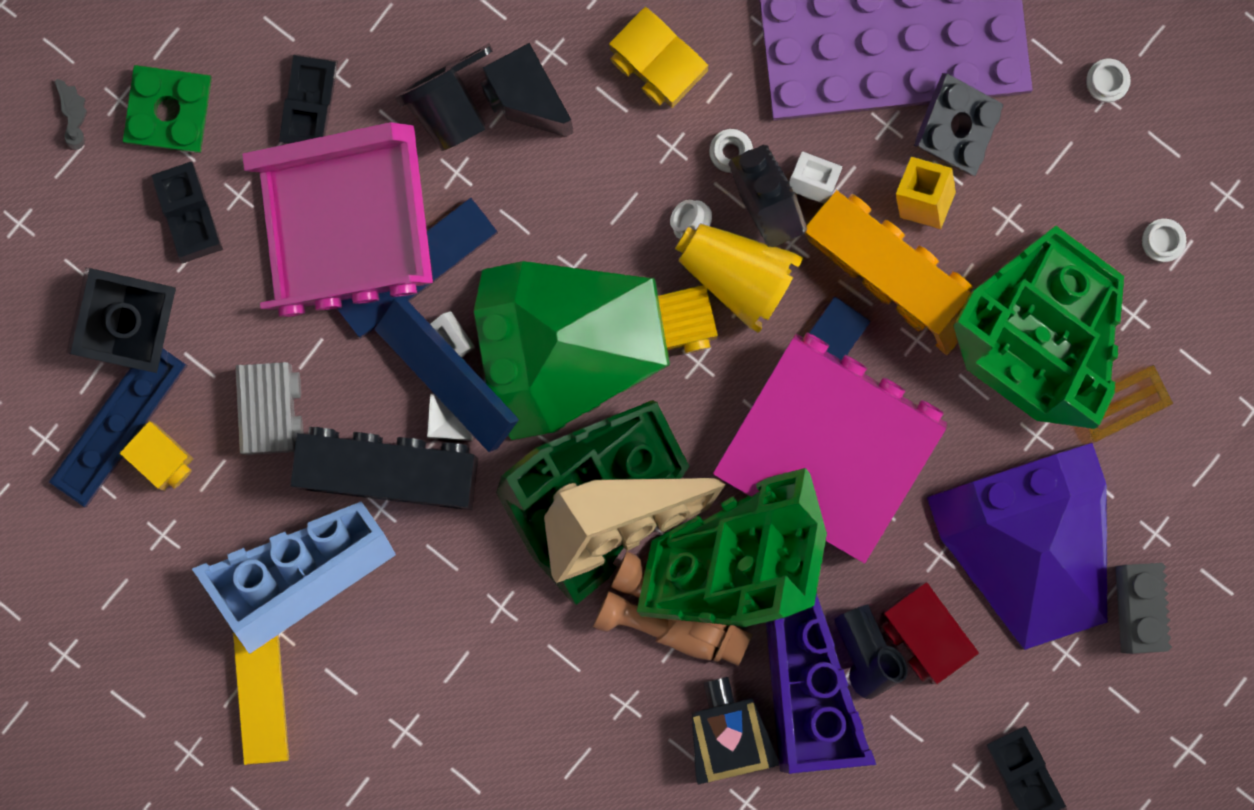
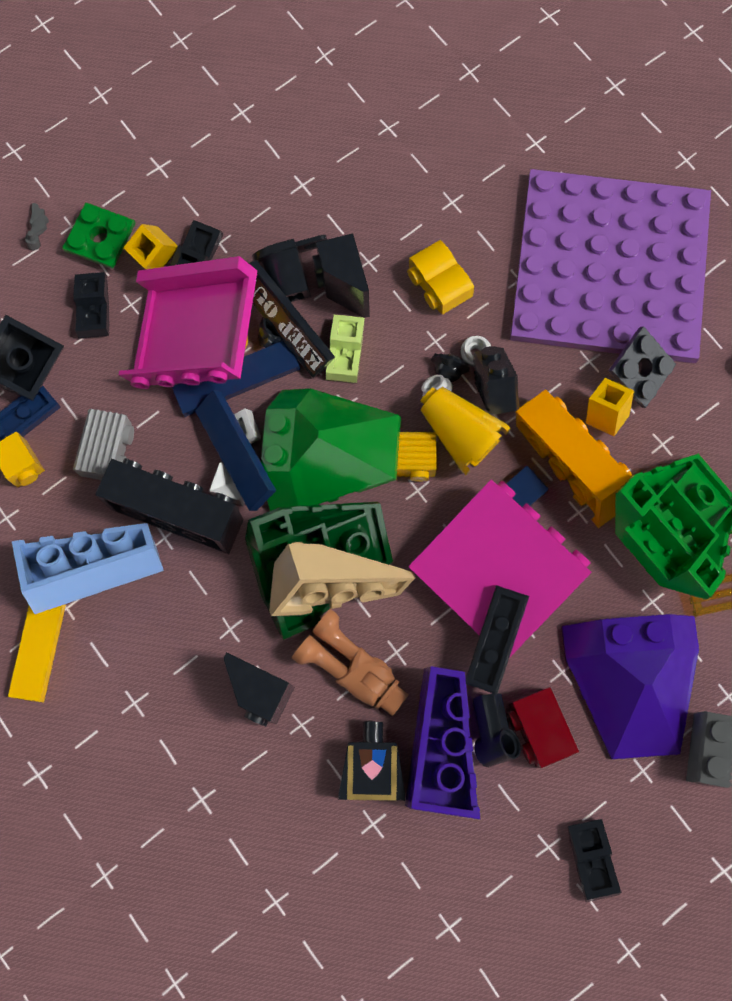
camera: 15 degrees right, 10 degrees down
green wedge [637,468,827,627] -> none
white plate [789,151,843,204] -> none
none -> yellow brick [124,224,178,269]
none -> black slope [223,652,295,727]
none -> tile [249,260,335,378]
none -> black piece [258,317,282,348]
none -> yellowish green slope [326,315,365,383]
none -> black piece [431,353,470,382]
none -> black tile [466,585,530,695]

